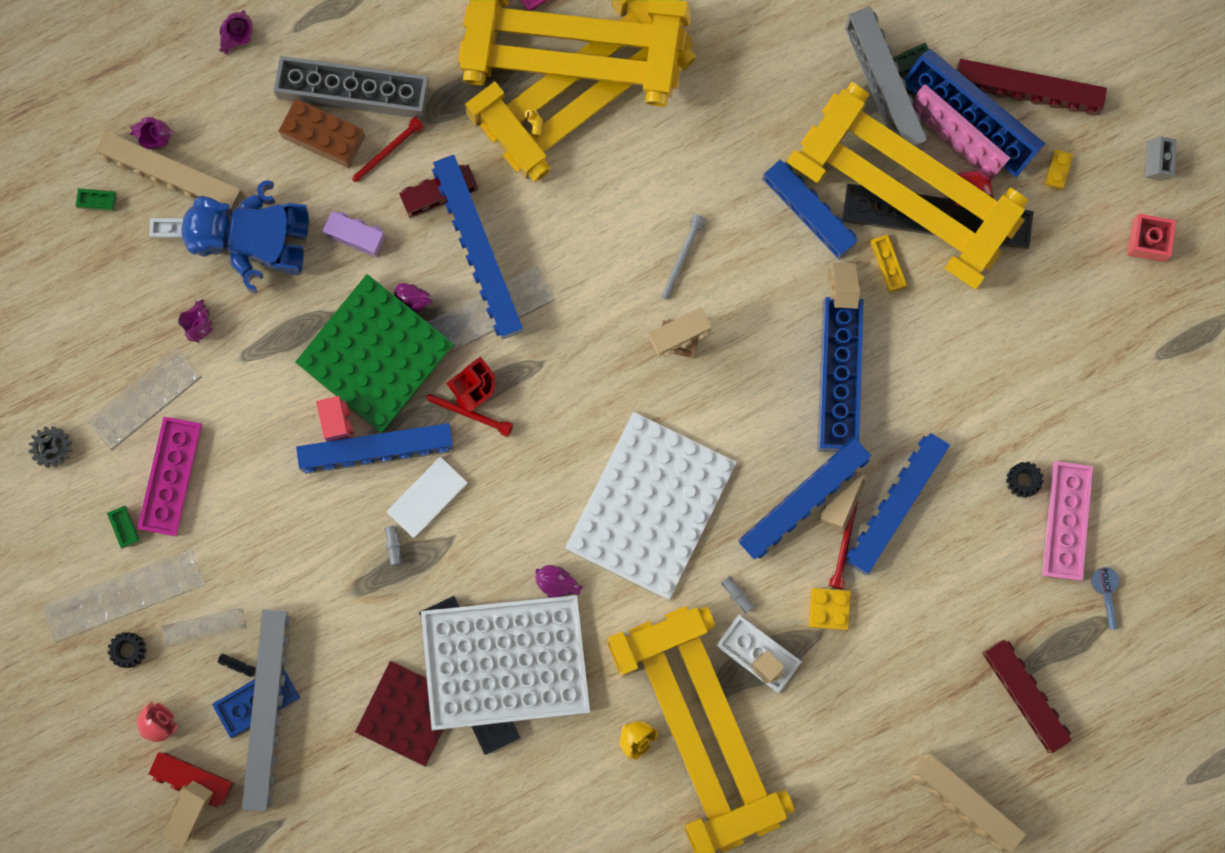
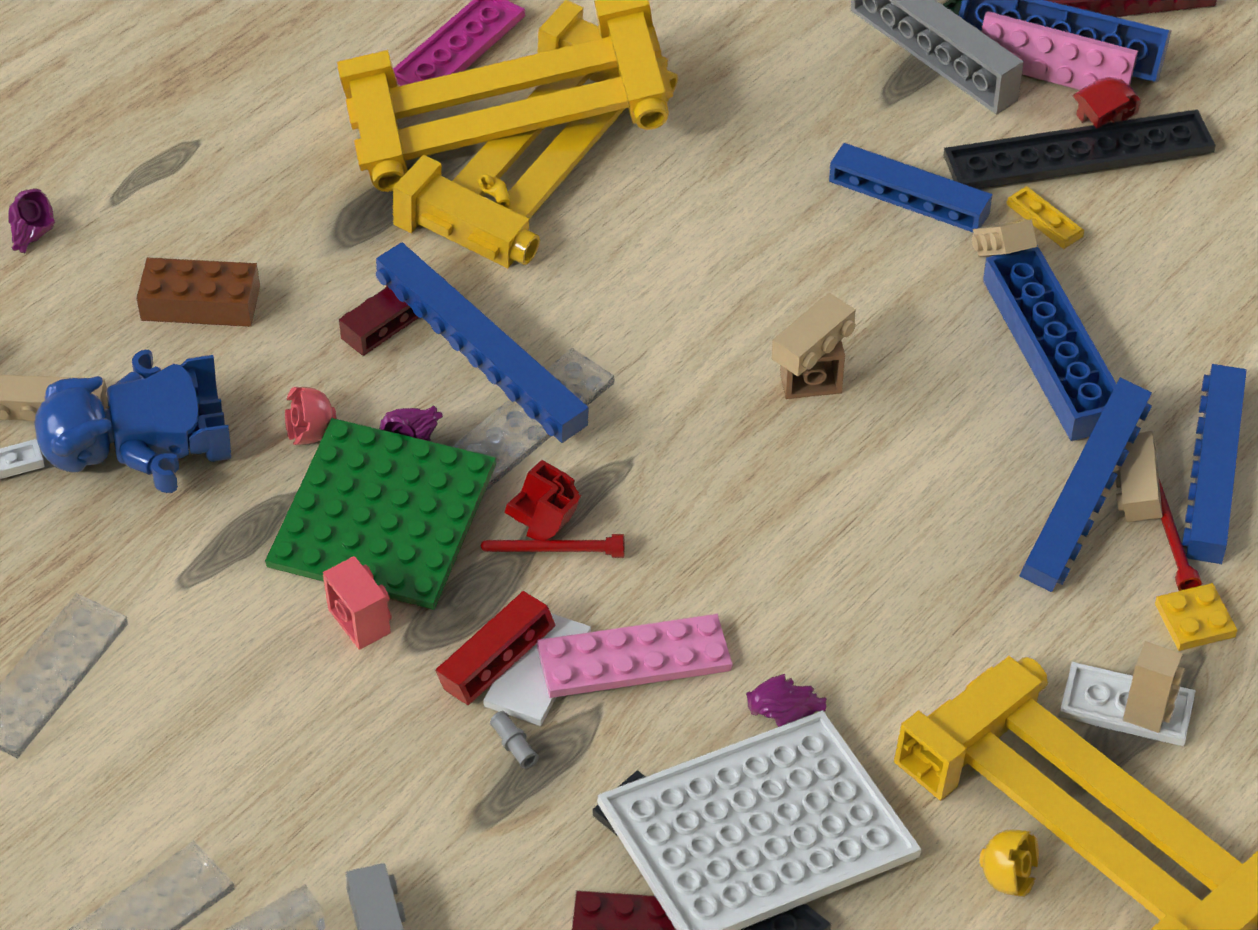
camera: 20 degrees left, 30 degrees down
green plate [107,505,140,549] -> none
dark pink plate [137,416,203,537] -> none
magenta hair [178,299,213,343] -> none
light grey brick [274,56,430,119] -> none
blue brick [296,423,454,474] -> none
lavender brick [322,211,386,258] -> none
red piece [352,117,425,182] -> none
white plate [565,412,737,600] -> none
light grey piece [662,214,707,299] -> none
light grey pin [721,576,755,614] -> none
yellow fence [786,82,1029,290] -> none
yellow plate [1044,149,1073,191] -> none
none -> coral cylinder [285,387,336,445]
none -> red brick [435,591,556,705]
none -> bright pink plate [537,614,732,698]

